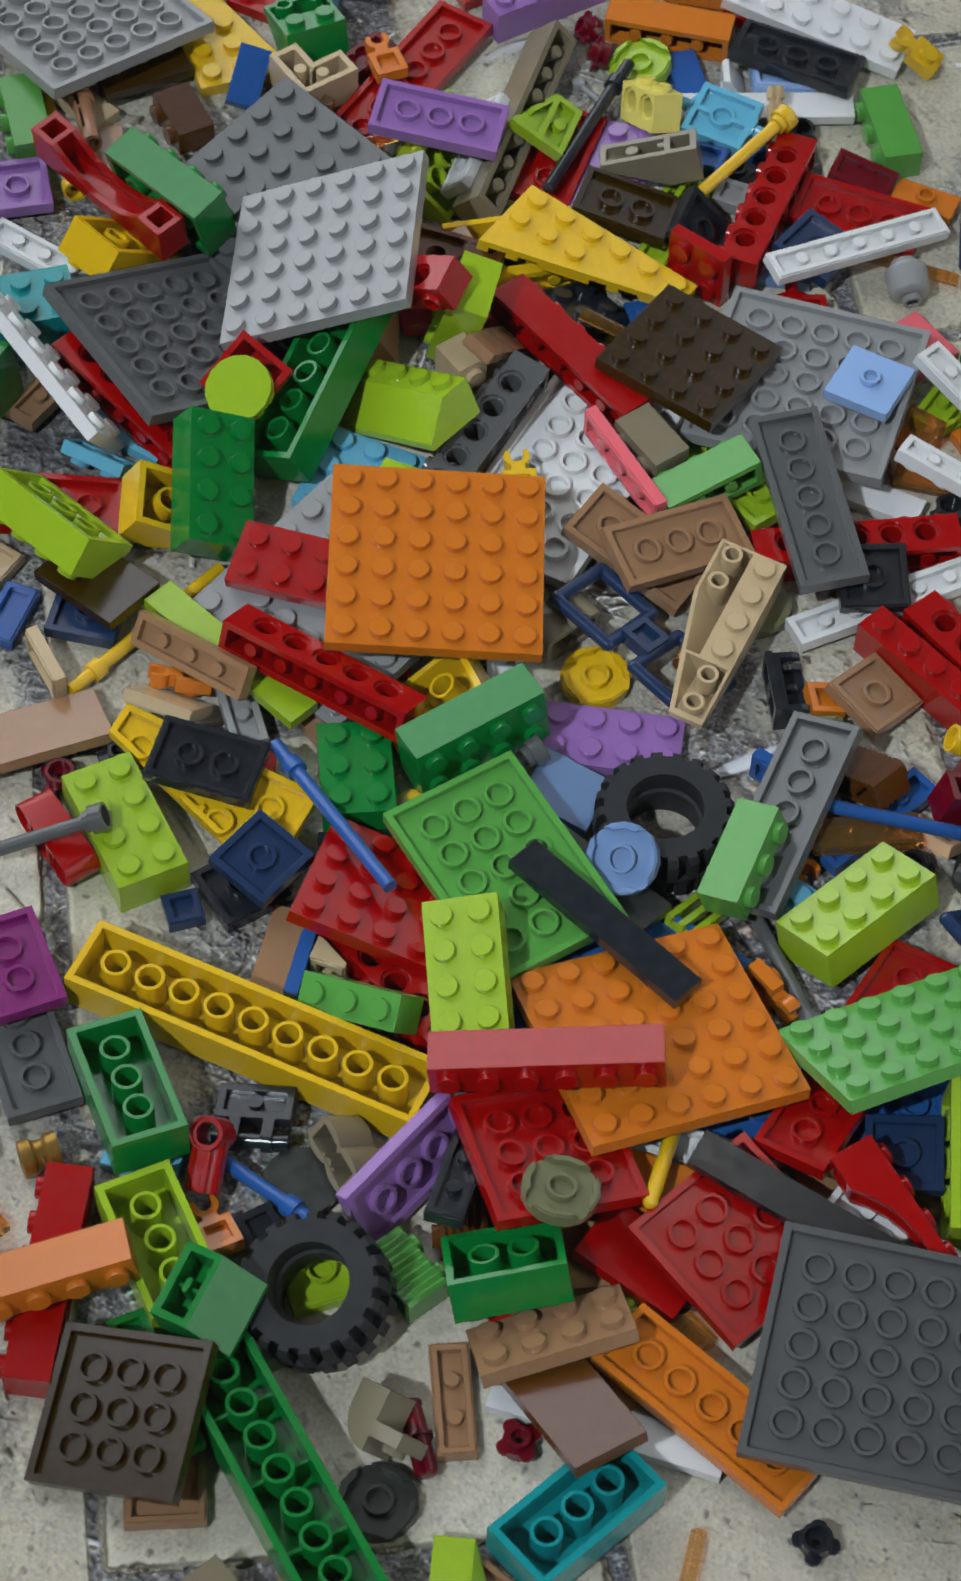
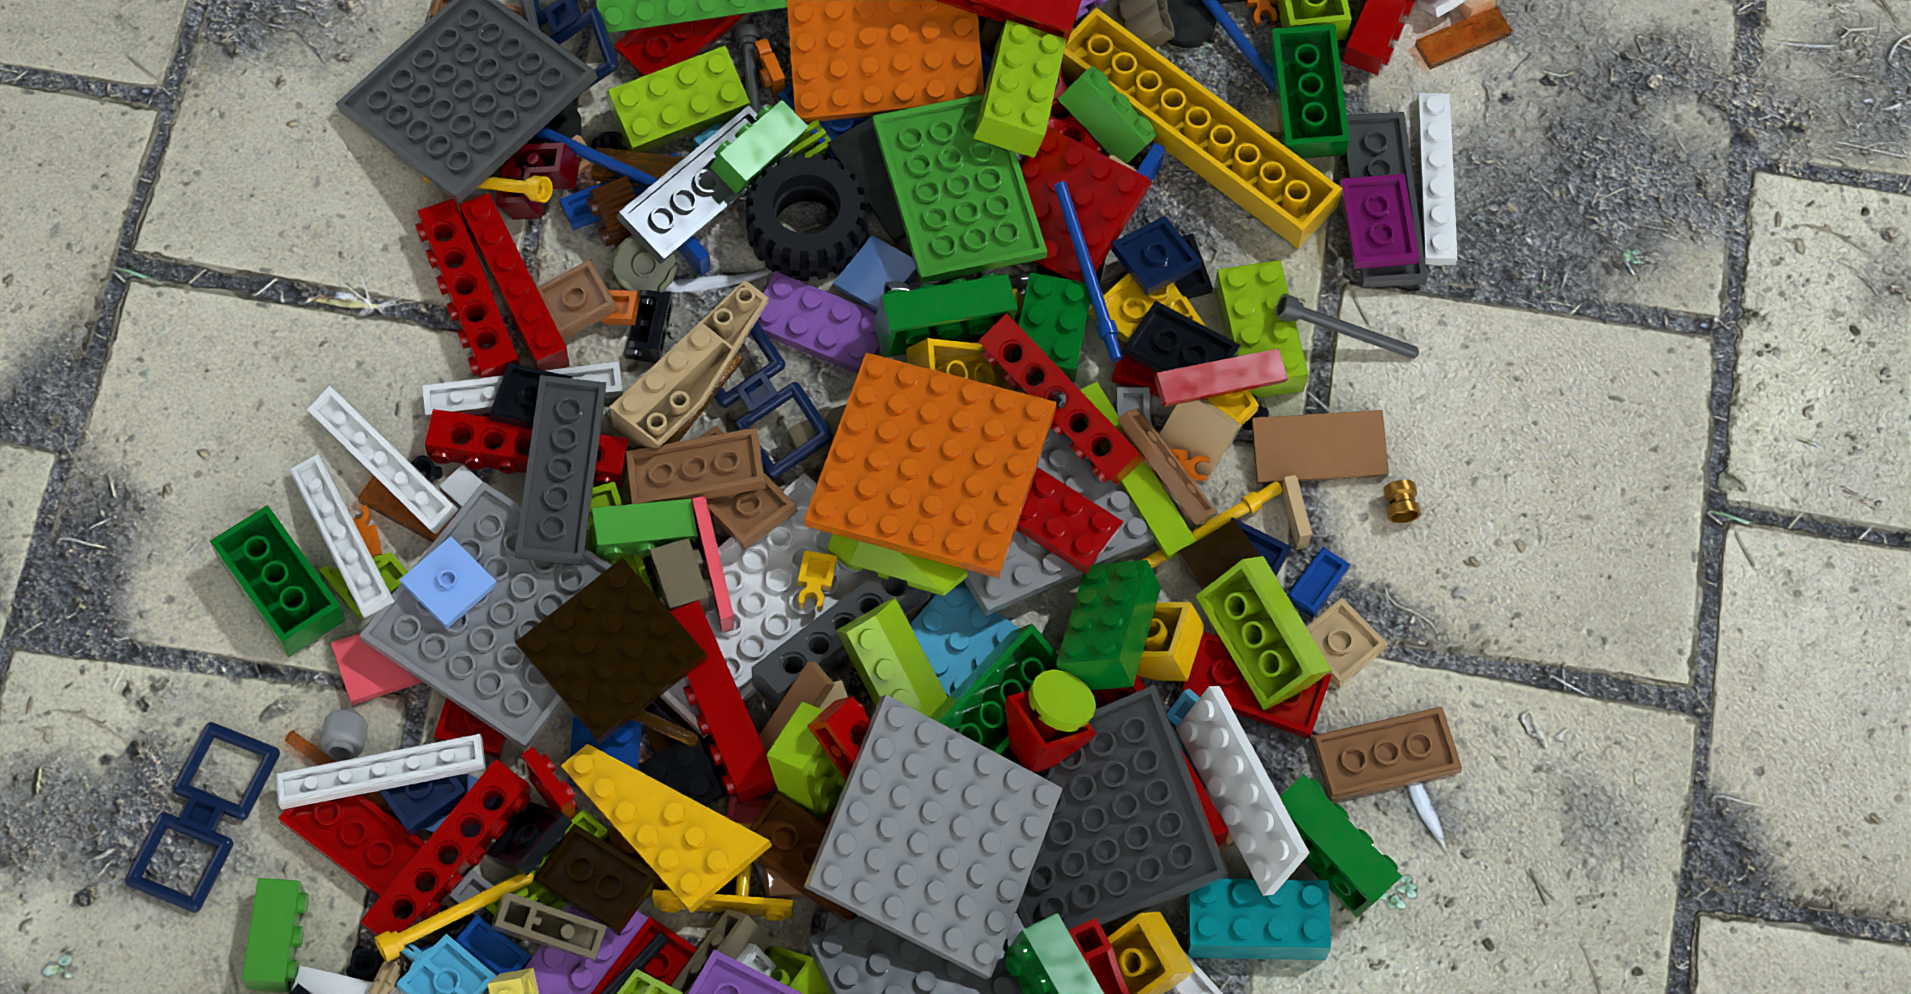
camera: 165 degrees left, 10 degrees up
red beam [15,789,101,887] -> none
pearl gold wheel [15,1131,64,1179] -> none
dark red plate [40,758,76,794] -> none
dark blue tile [160,887,206,933] -> none
red piece [185,1116,236,1196] -> none
black plate [211,1083,299,1153] -> none
medium nougat tile [250,904,304,995] -> none
black tile [508,839,702,1009] -> none
yellow tile [559,646,631,709] -> none
medium blue tile [585,821,661,897] -> none
dark red plate [827,148,900,196] -> none
orange plate [891,177,961,227] -> none
clear orange panel [893,405,947,451] -> none
none -> tile [1154,348,1288,407]

